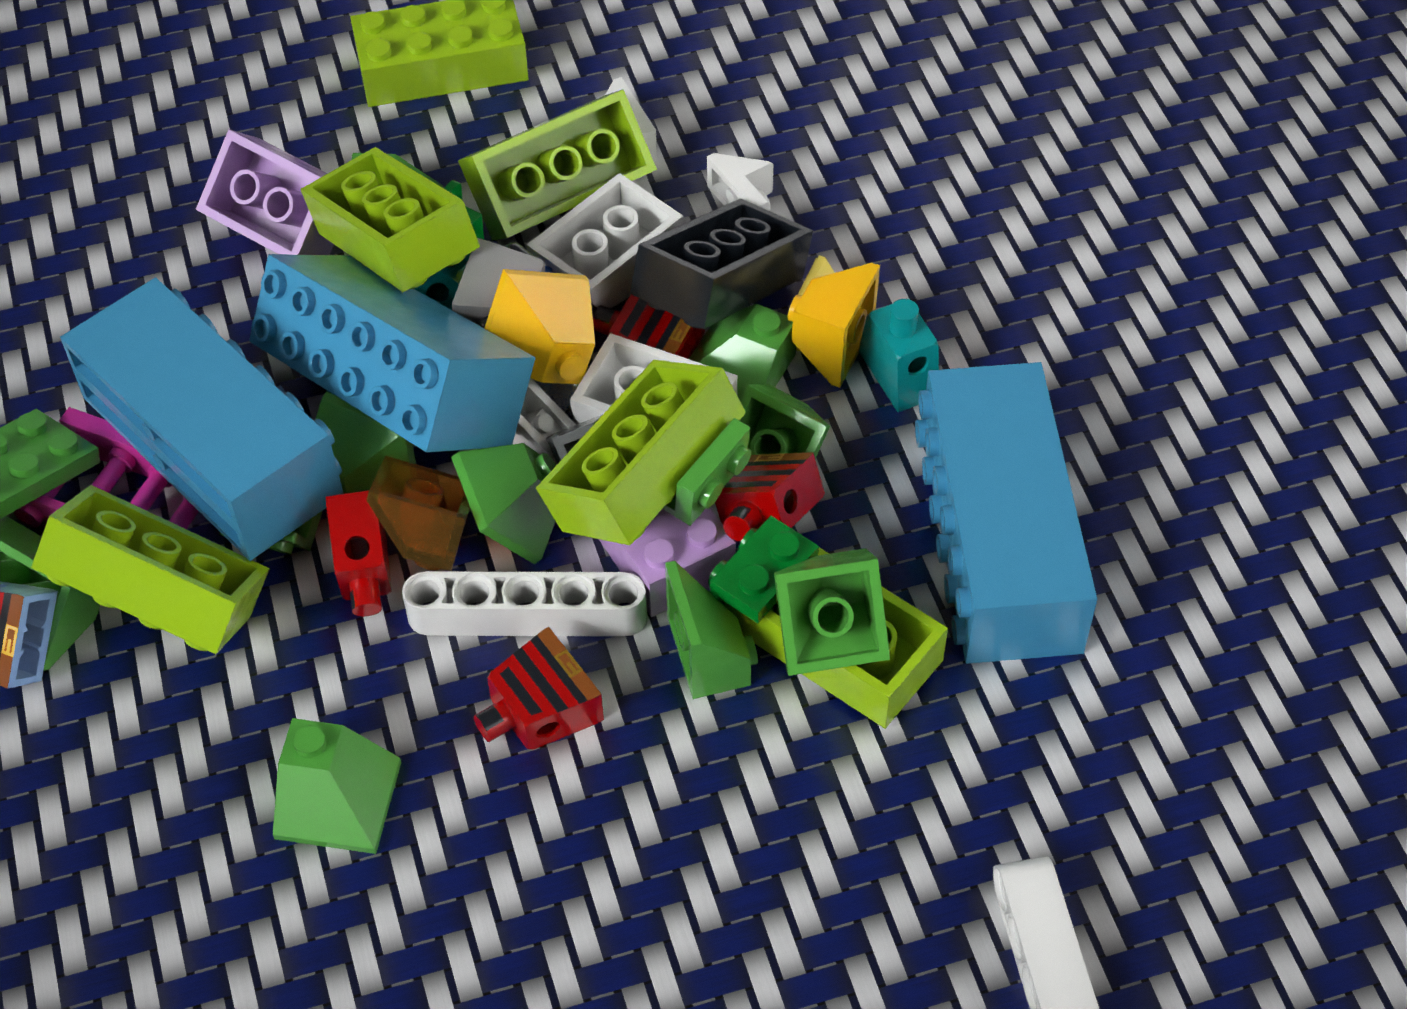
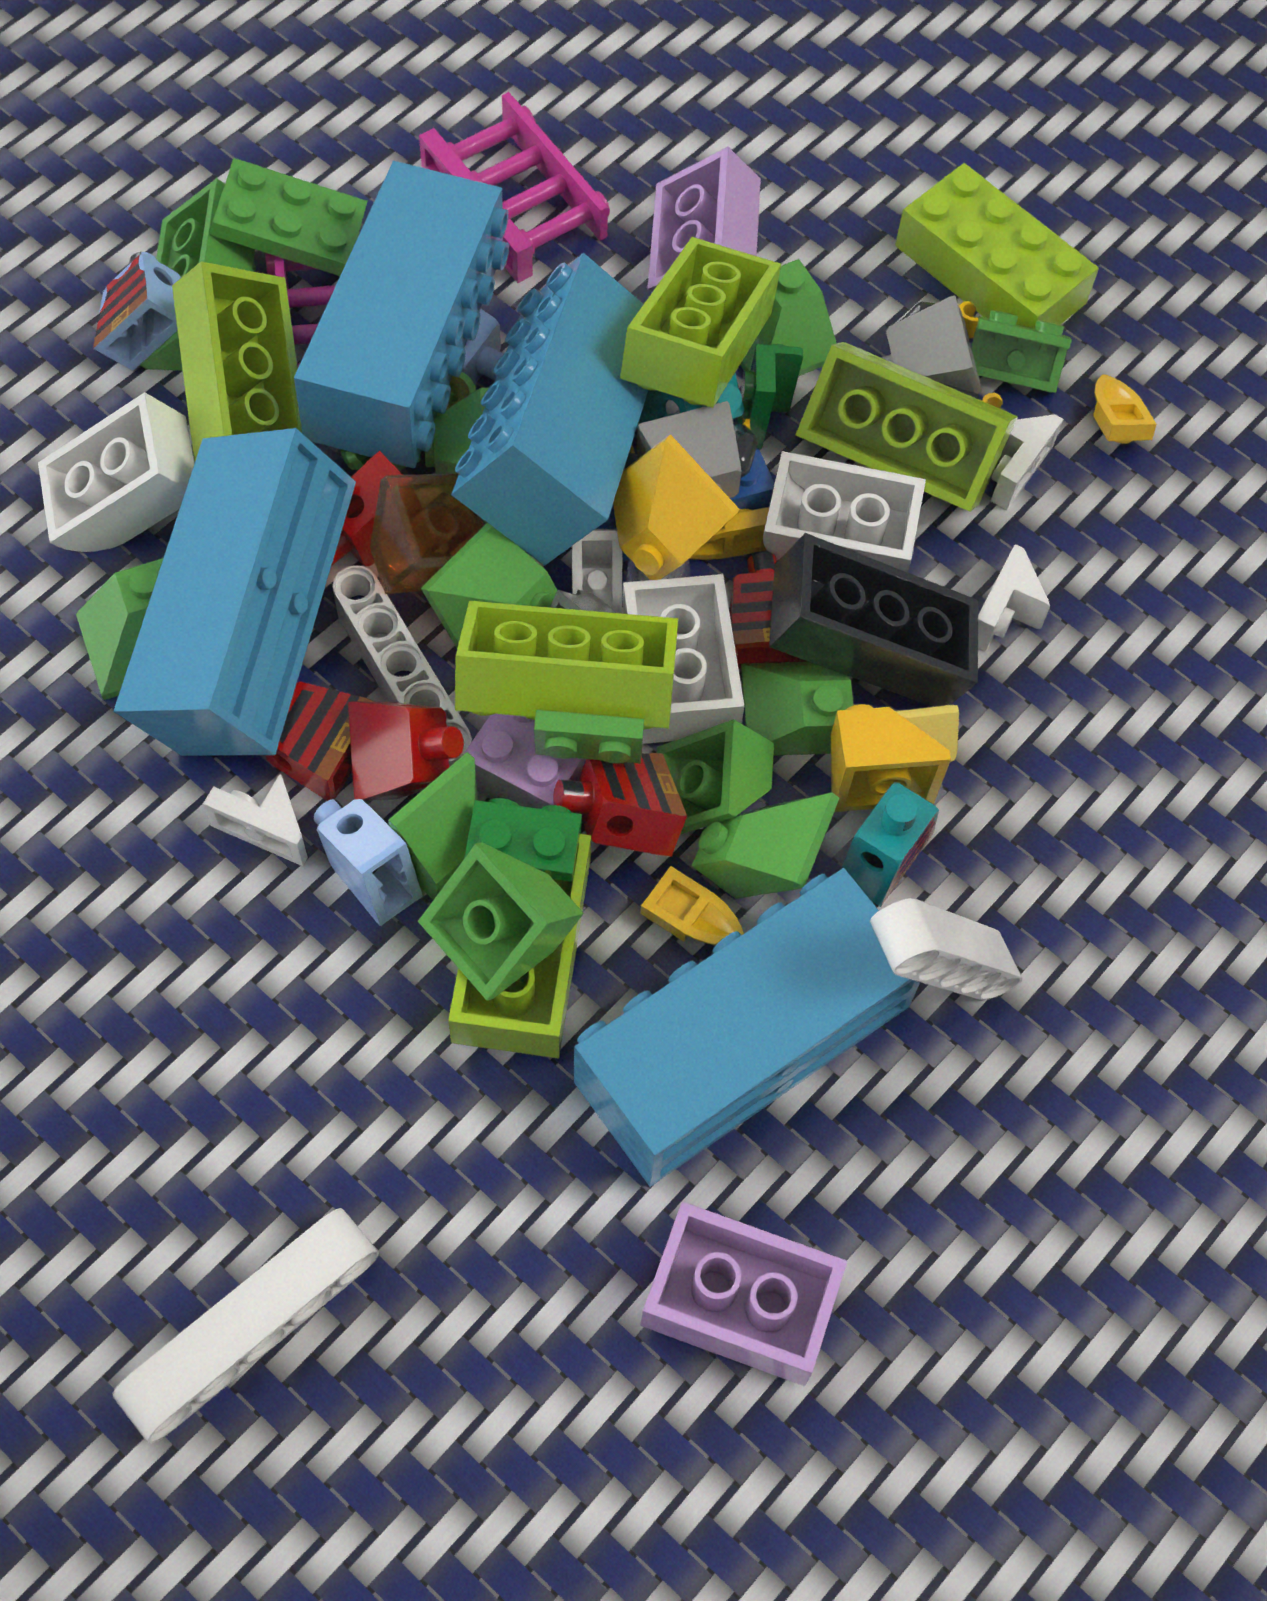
camera: 55 degrees right, 10 degrees up
none -> white brick [38,392,194,552]
none -> dark azure brick [113,428,356,756]
none -> white slope [203,774,308,866]
none -> light blue torso [314,799,423,926]
none -> red torso [348,701,464,801]
none -> dark pink fence [419,92,610,283]
none -> yellow plate [640,866,744,945]
none -> lavender brick [640,1201,848,1386]
none -> bright green slope [692,792,840,899]
none -> white beam [870,898,1023,1000]
none -> light grey torso [881,295,1003,408]
none -> bright green bracket [971,310,1072,393]
none -> yellow plate [1093,374,1157,444]

